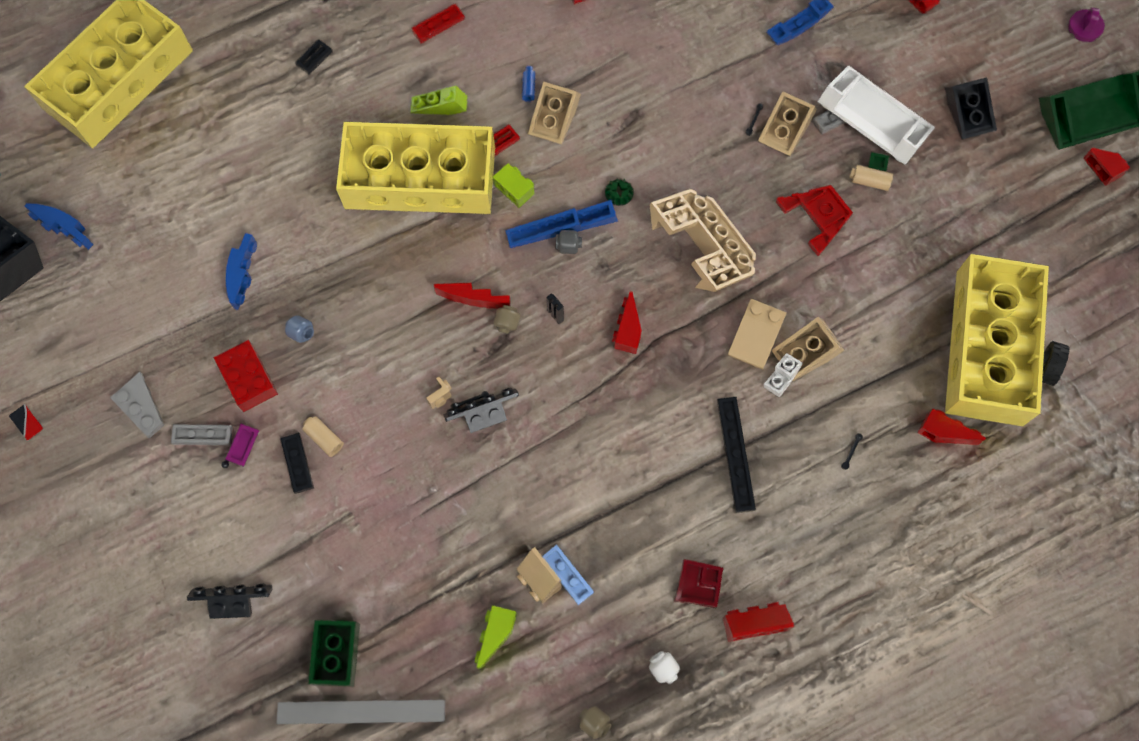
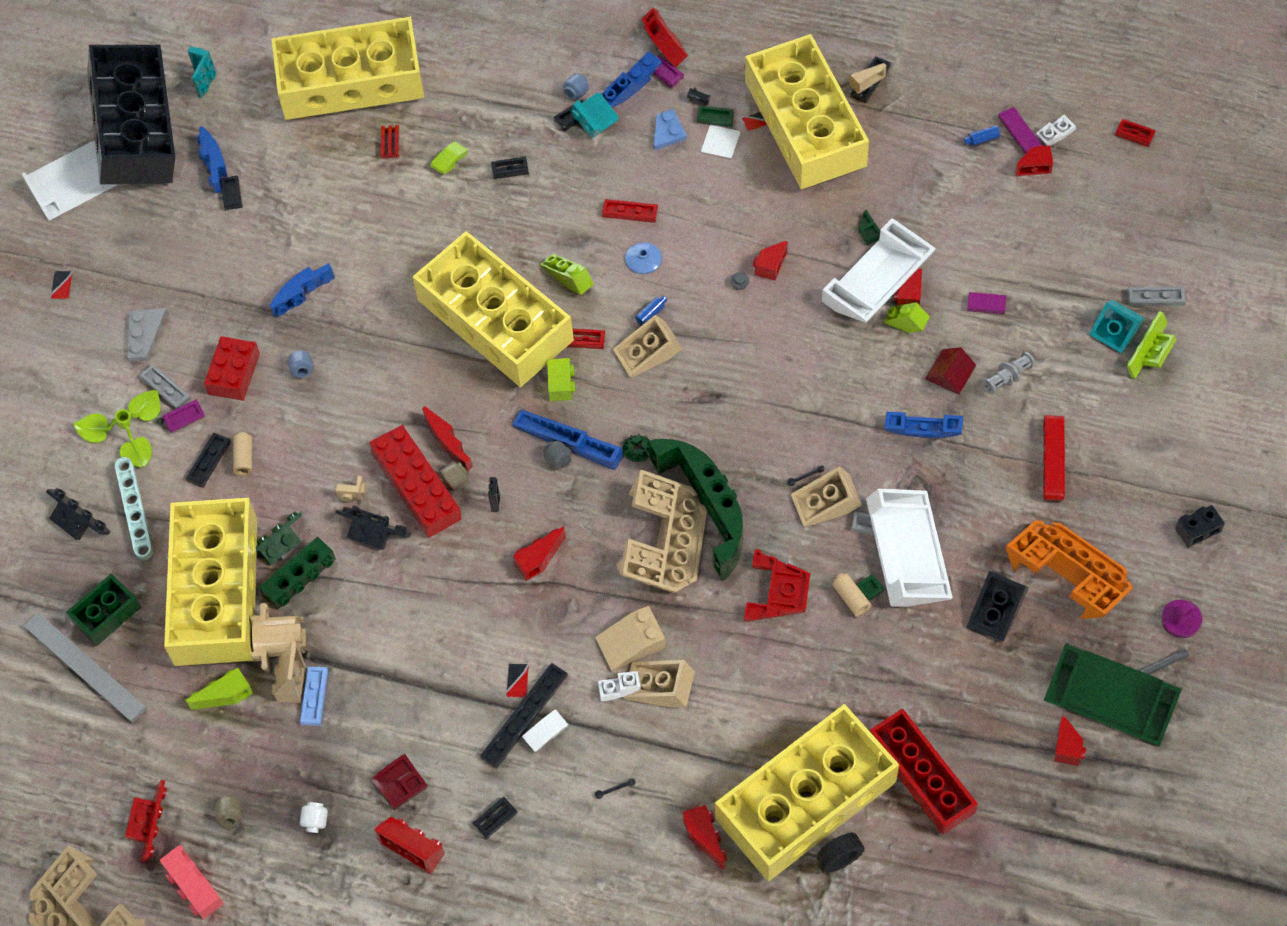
camera: 45 degrees right, 10 degrees down
none -> lime plant [74,390,161,468]
none -> light aqua beam [115,457,153,560]
none -> light yellow brick [164,498,257,666]
none -> black tile [220,175,243,211]
none -> tan container [250,603,306,672]
none -> dark green bracket [256,511,304,565]
none -> dark green brick [259,536,336,610]
none -> red brick [369,424,462,538]
none -> red tile [381,125,399,158]
none -> lime slope [430,141,468,175]
none -> black tile [473,796,518,840]
none -> sticker [507,664,529,697]
none -> white slope [522,710,569,752]
none -> medium blue dish [625,242,662,274]
none -> dark green slope [649,439,743,581]
none -> dark grey plate [731,272,749,290]
none -> red brick [869,708,978,835]
none -> orange slope [1006,520,1133,619]
none -> dark grey bar [1140,649,1189,675]

